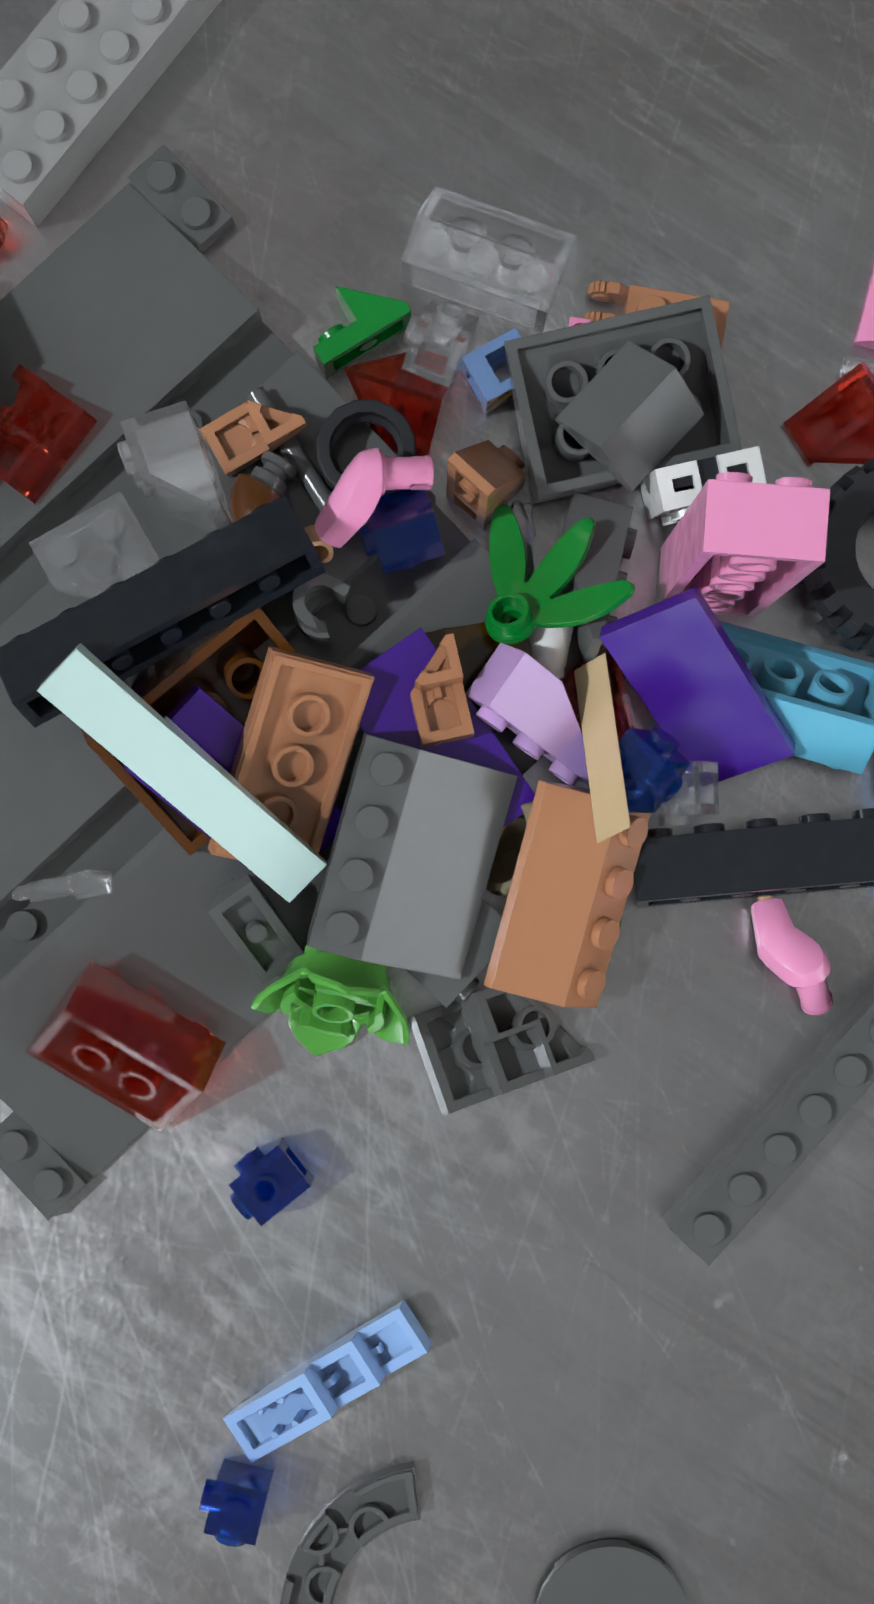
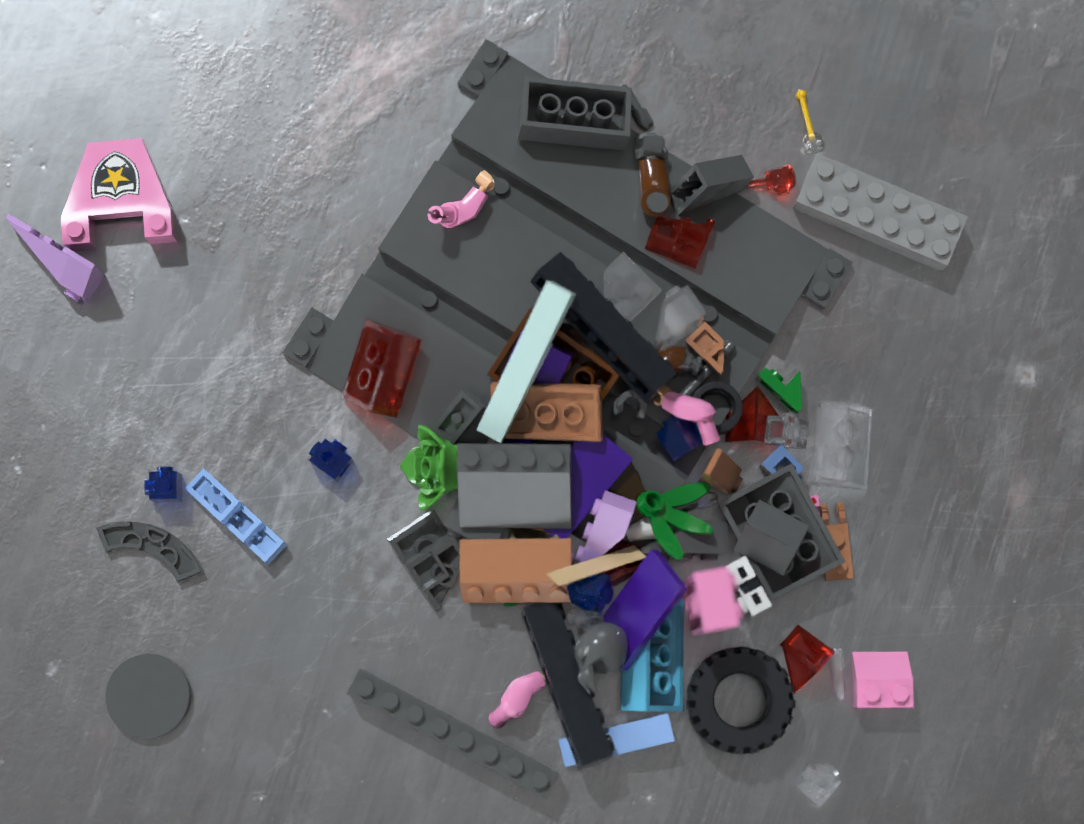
camera: 75 degrees right, 5 degrees down
clear piece [12,869,113,903] -> none
nougat slope [410,633,474,749] -> none
none -> dark grey helmet [575,622,628,694]

